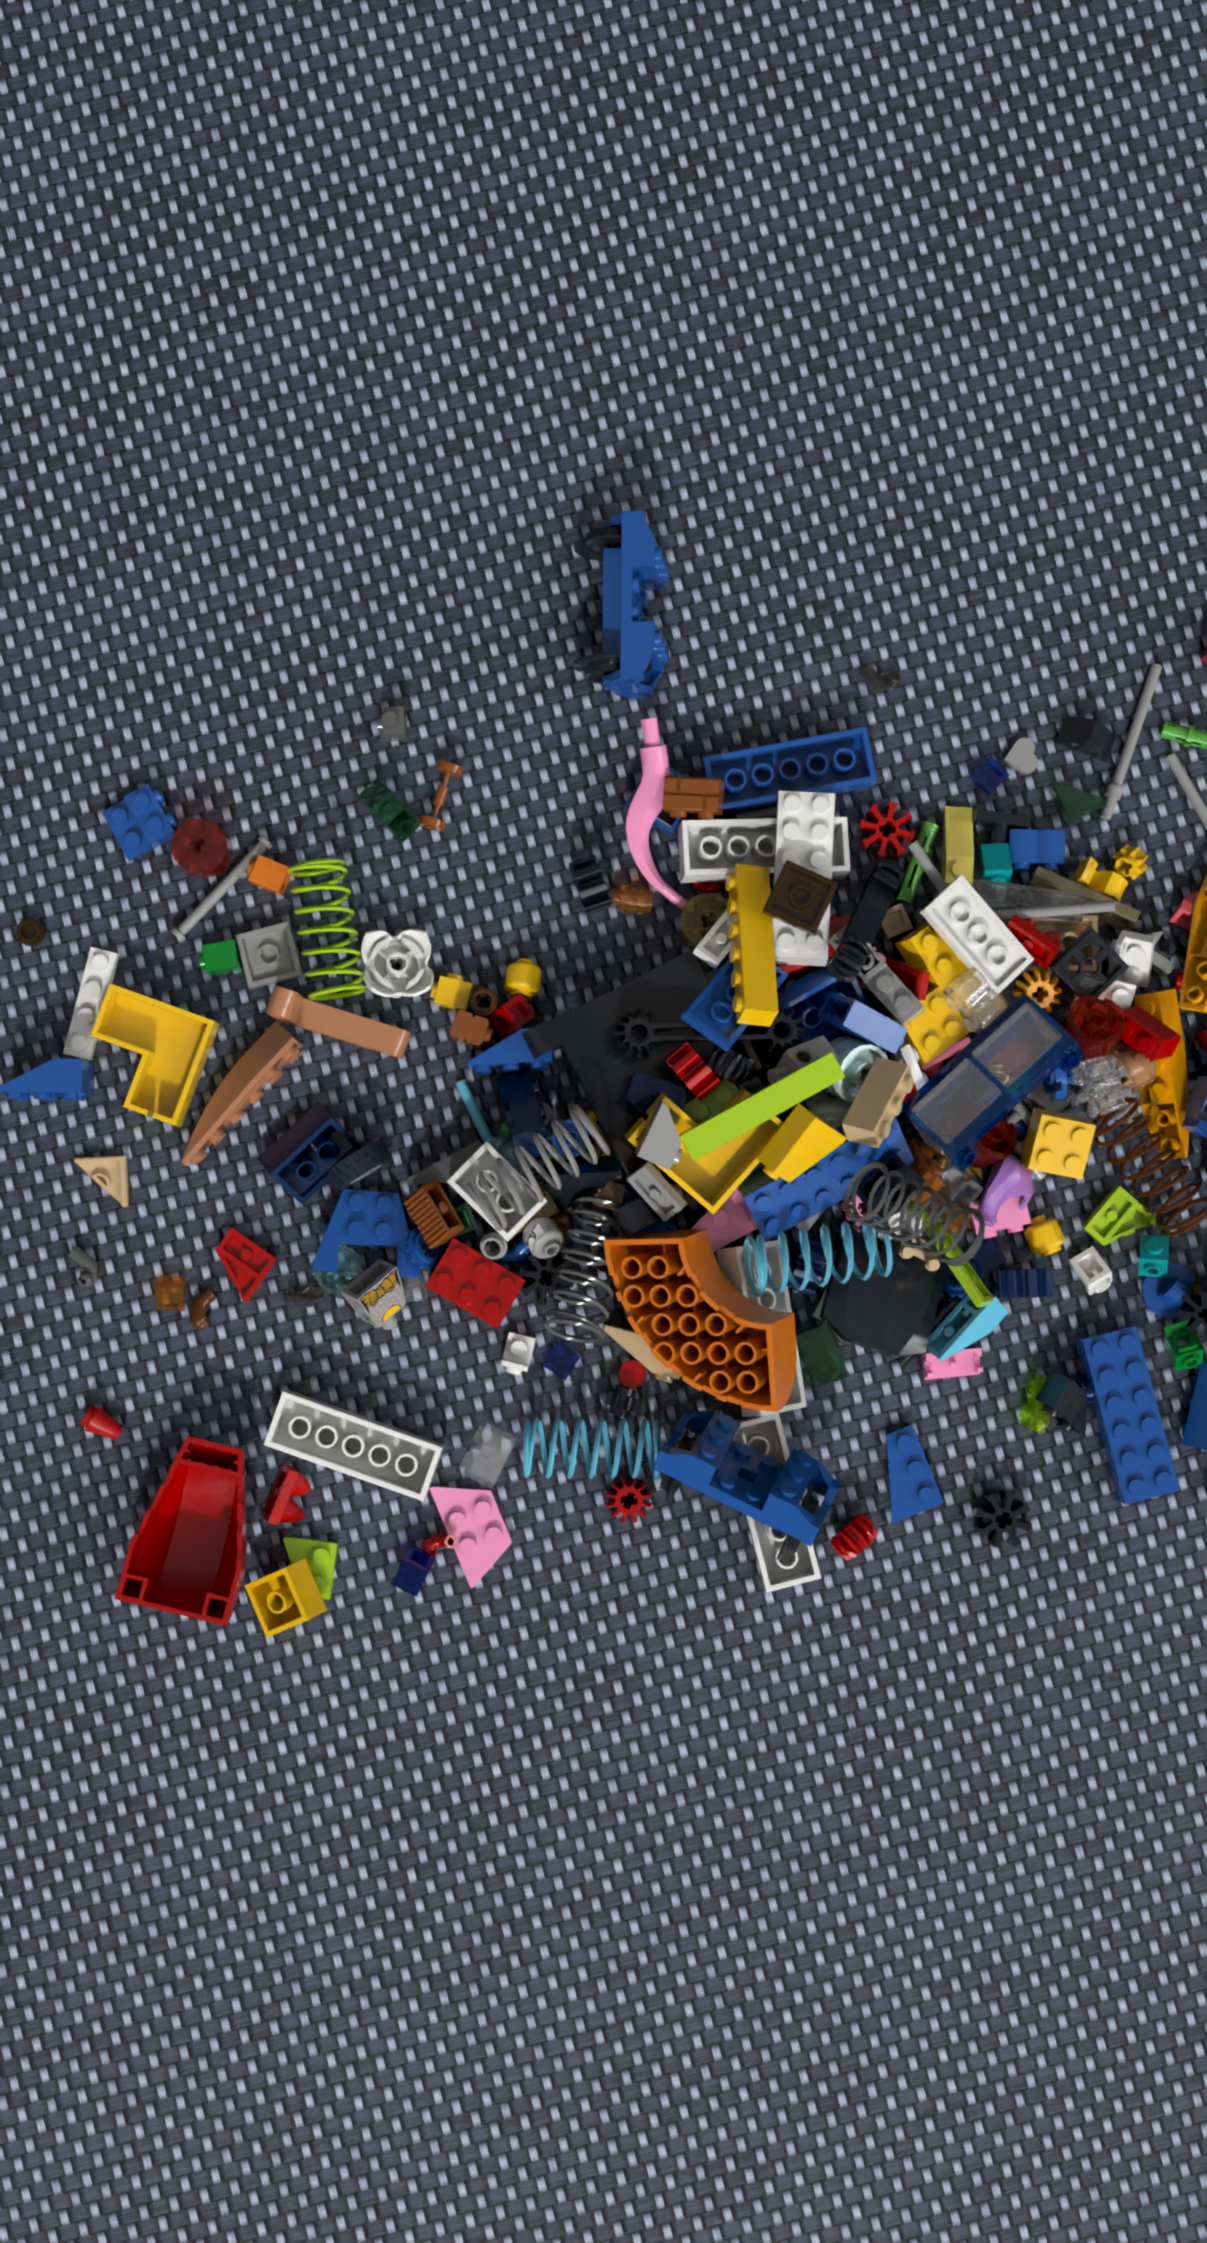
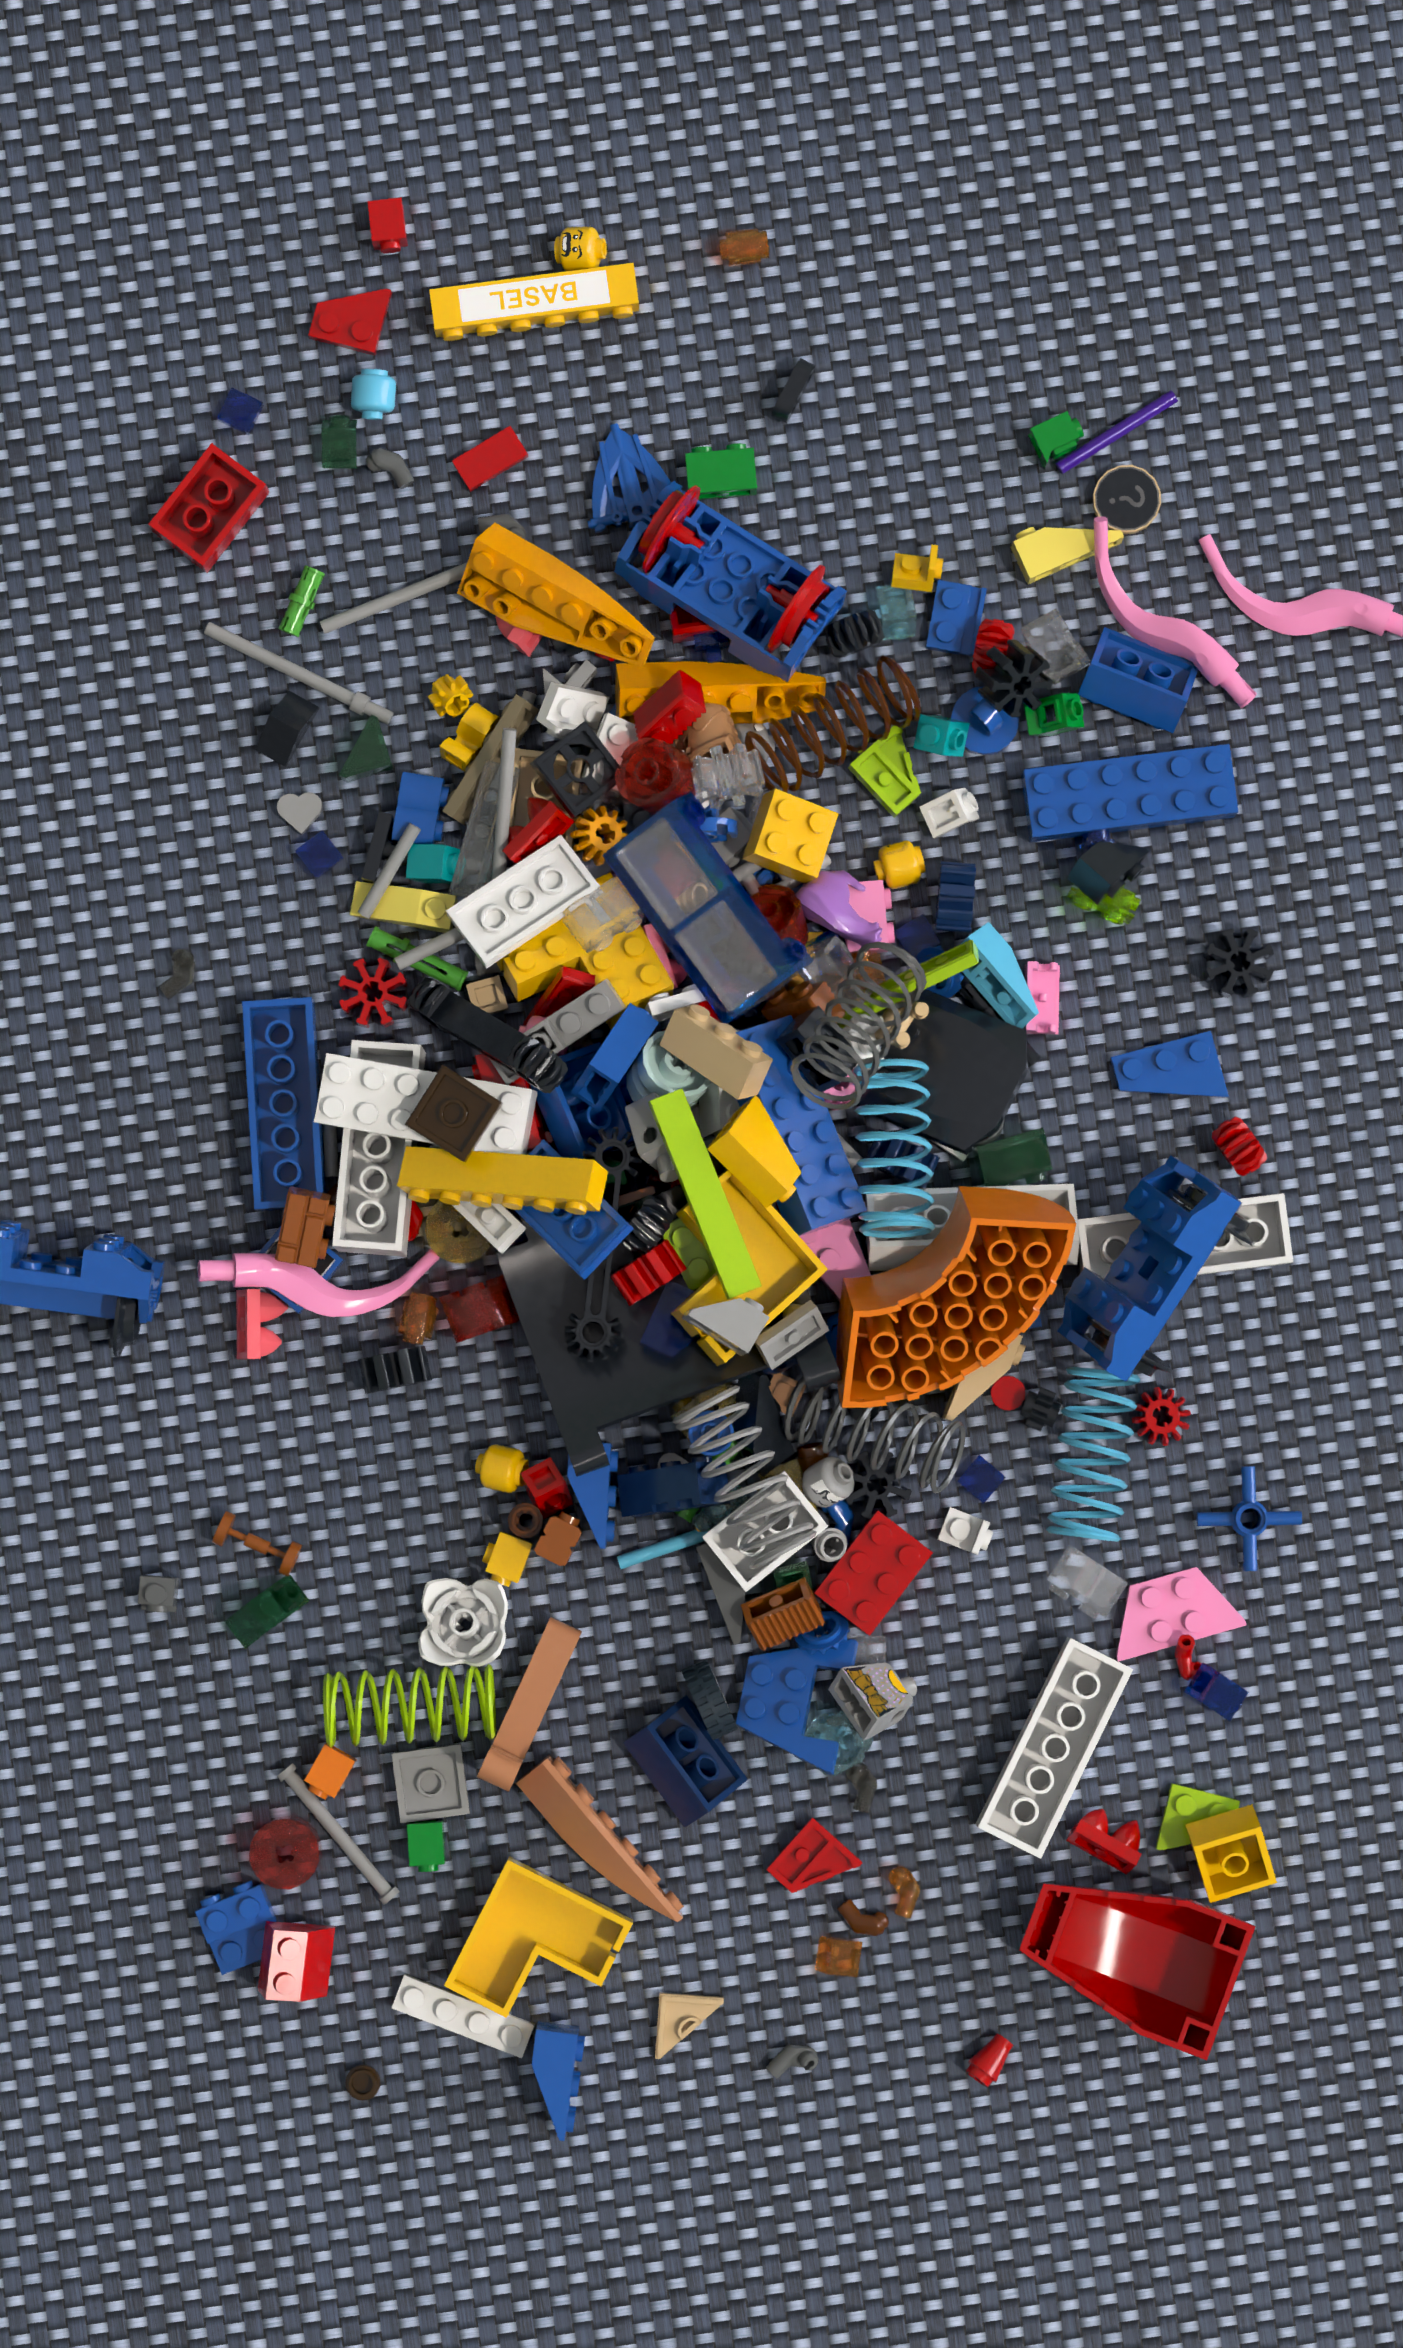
camera: 85 degrees left, 0 degrees up
none -> coral tile [236,1289,289,1360]
none -> red slope [258,1921,335,2002]
none -> light grey bar [358,822,421,919]
none -> clear red brick [439,1275,520,1343]
none -> clear orange arm [888,1866,920,1919]
none -> blue bar [1196,1466,1302,1571]

